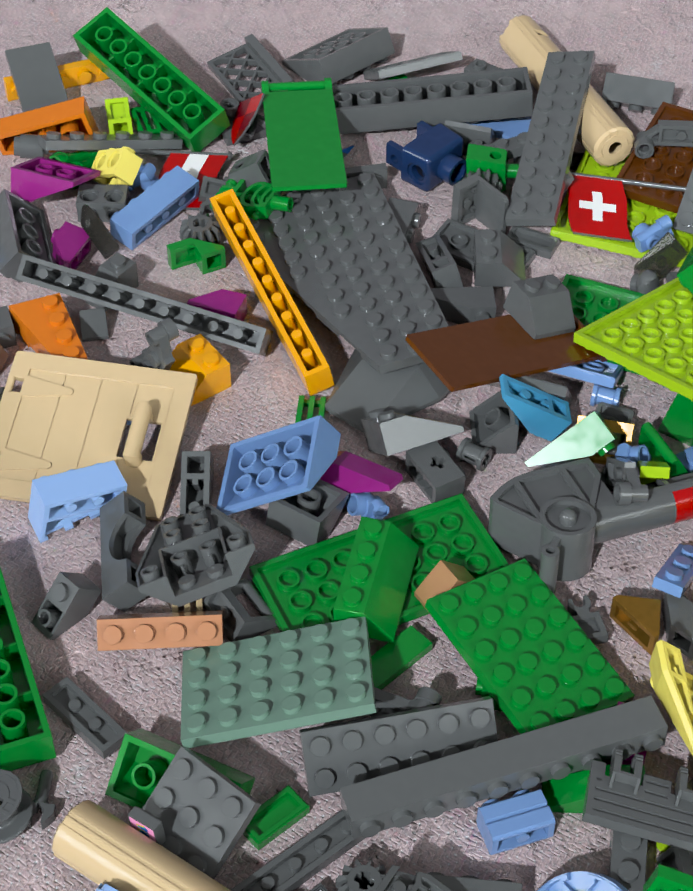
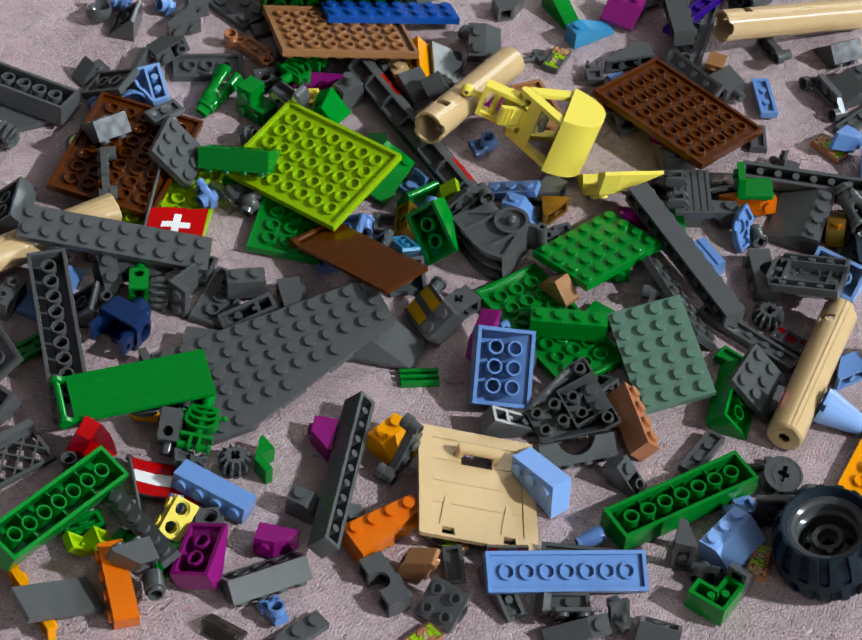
camera: 105 degrees left, 0 degrees up
clear smoke slope [81,204,120,259] -> none
light orange brick [209,189,334,396] -> none
dark grey slope [503,274,576,340] -> none
none -> dark grey slope [106,536,160,573]
none -> medium blue slope [501,191,540,224]

